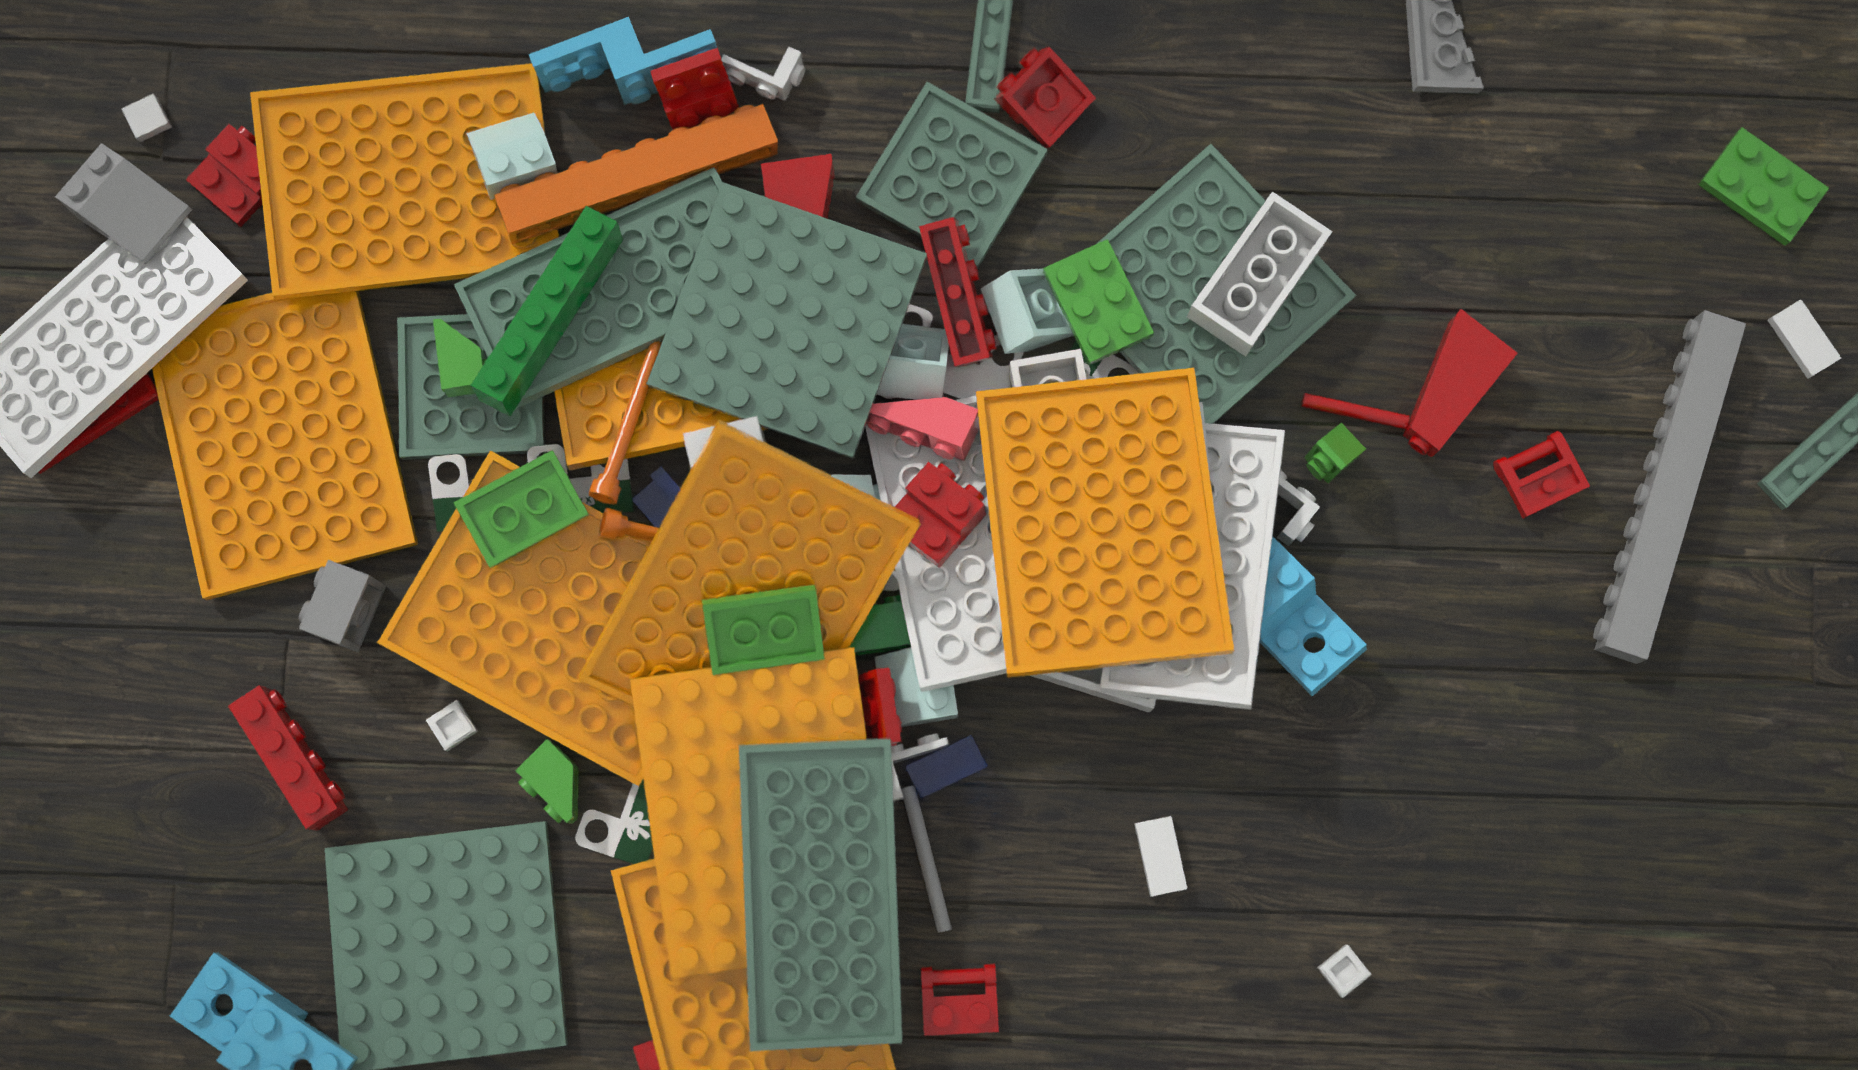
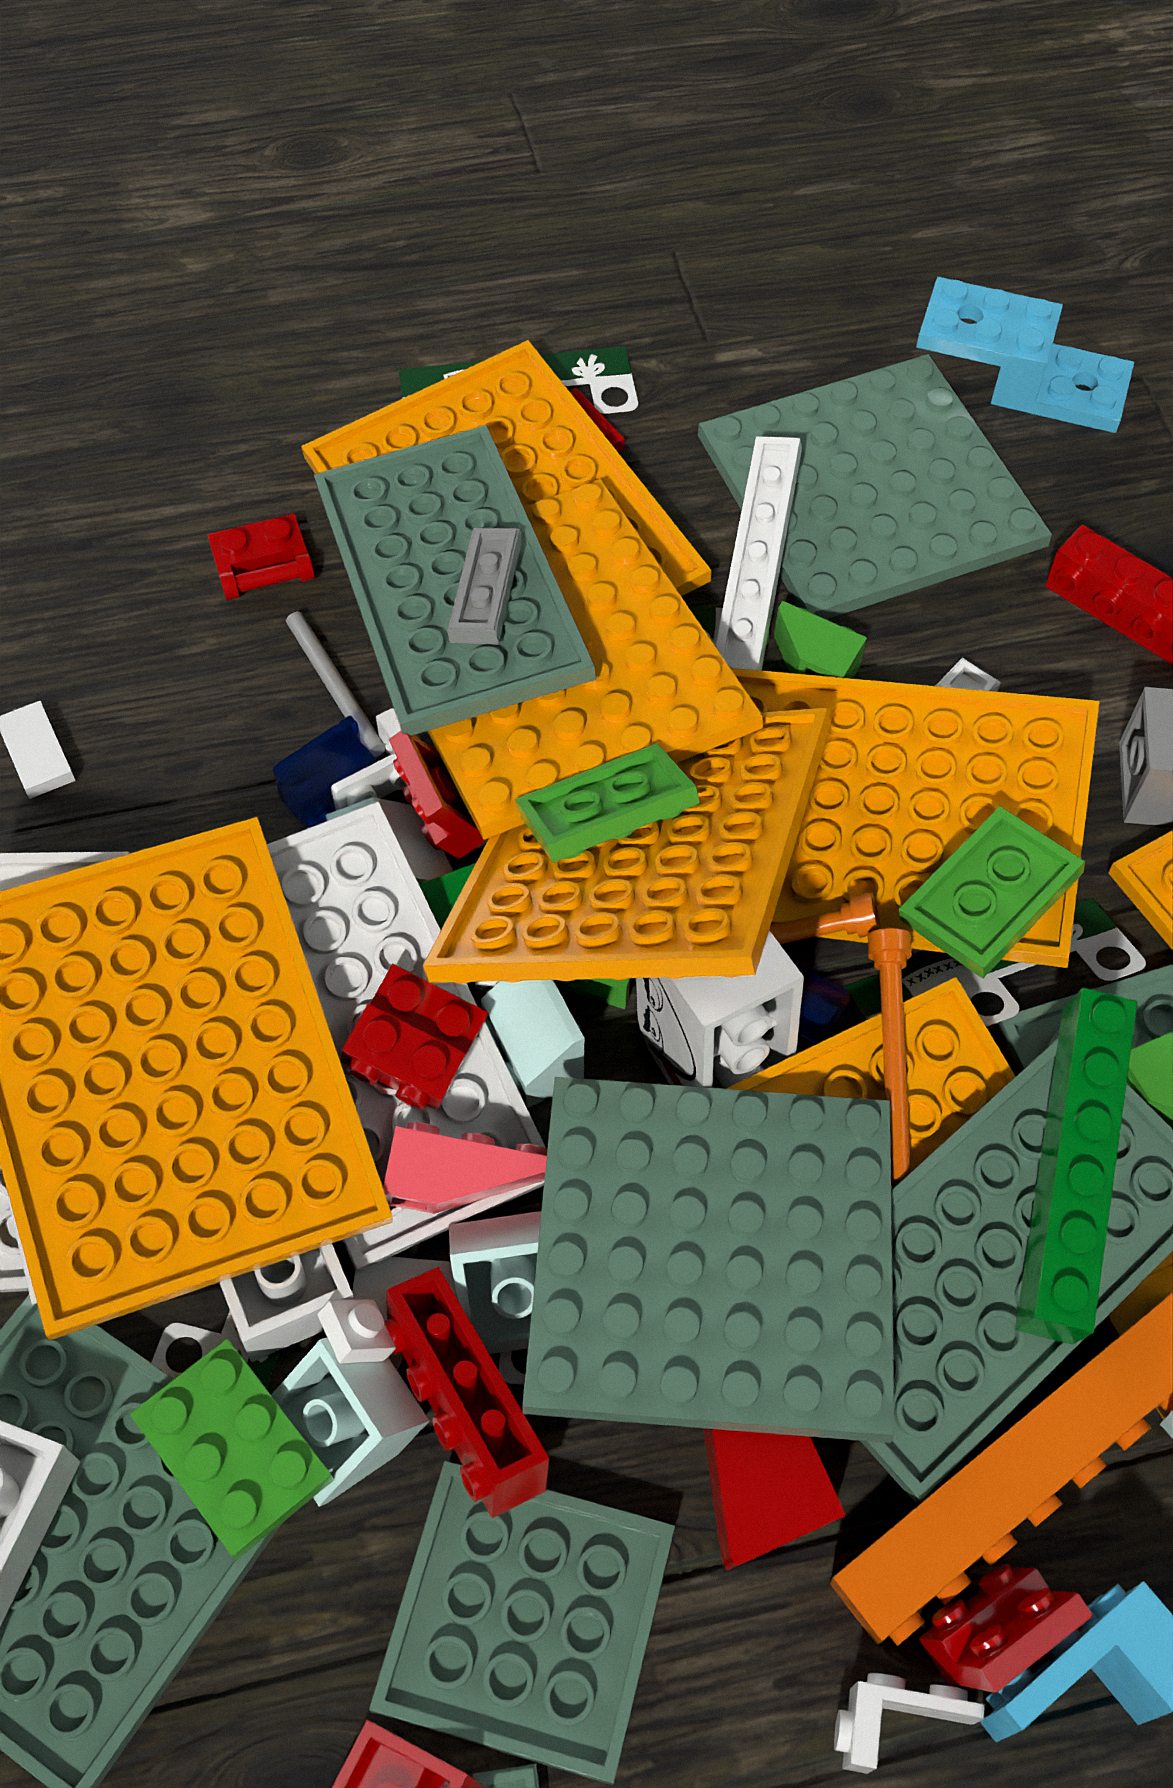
camera: 165 degrees right, 20 degrees down
none -> white plate [317,1299,397,1364]
none -> light grey tile [447,528,522,644]
none -> white plate [715,436,802,671]

